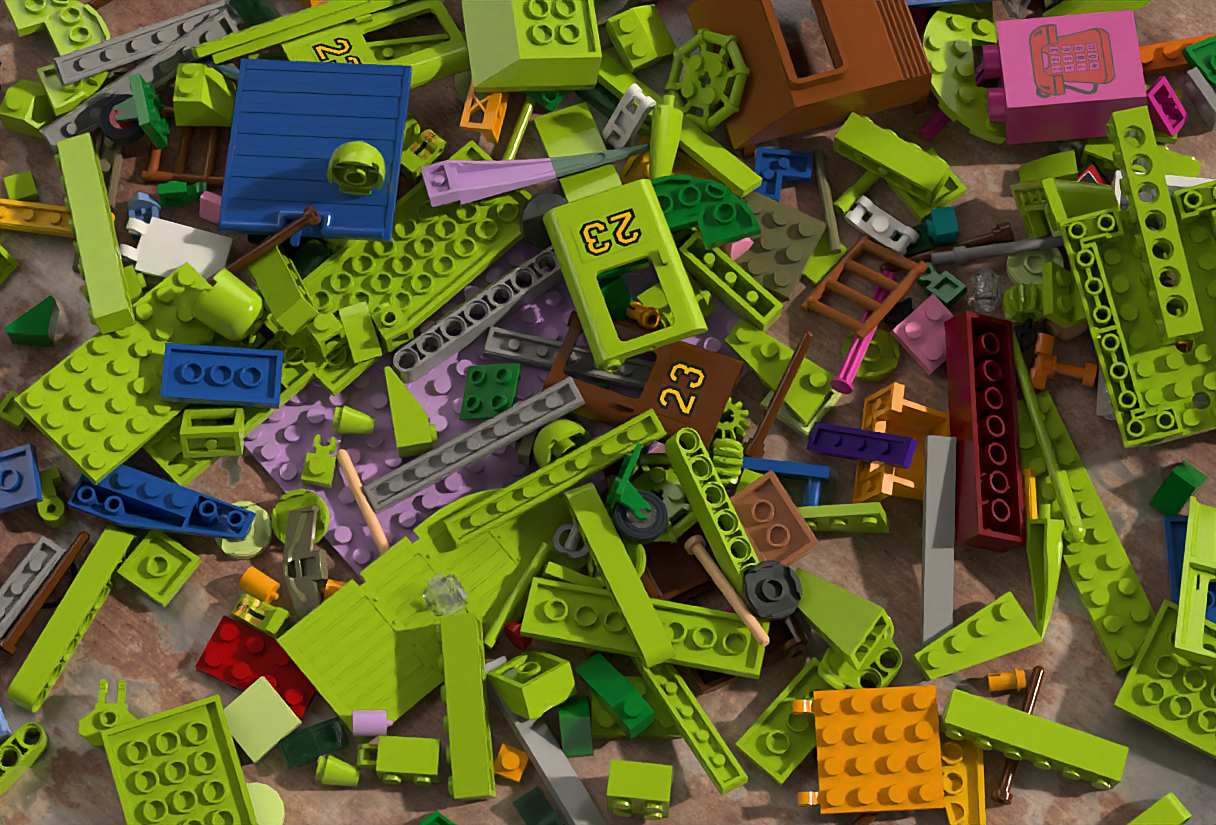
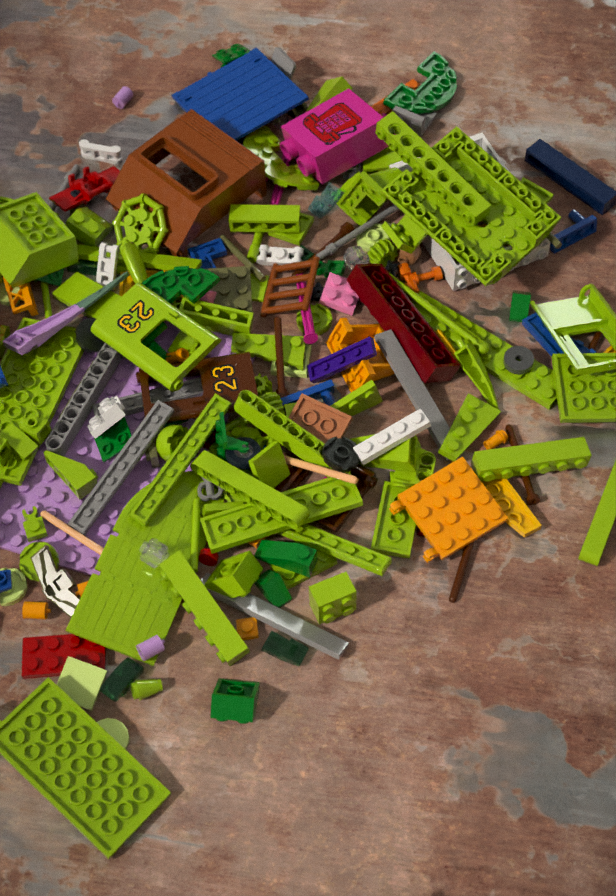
camera: 30 degrees left, 10 degrees down
lime leg [230,593,292,639] -> none
lime cone [332,405,376,435] -> none
lime brick [356,735,442,786] -> none
teal plate [925,206,959,247] -> none
none -> white plate [87,396,125,439]
none -> lime tile [248,441,290,488]
none -> clear light blue slope [308,182,344,219]
none -> white plate [353,408,431,465]
none -> dark grey piece [503,346,534,374]

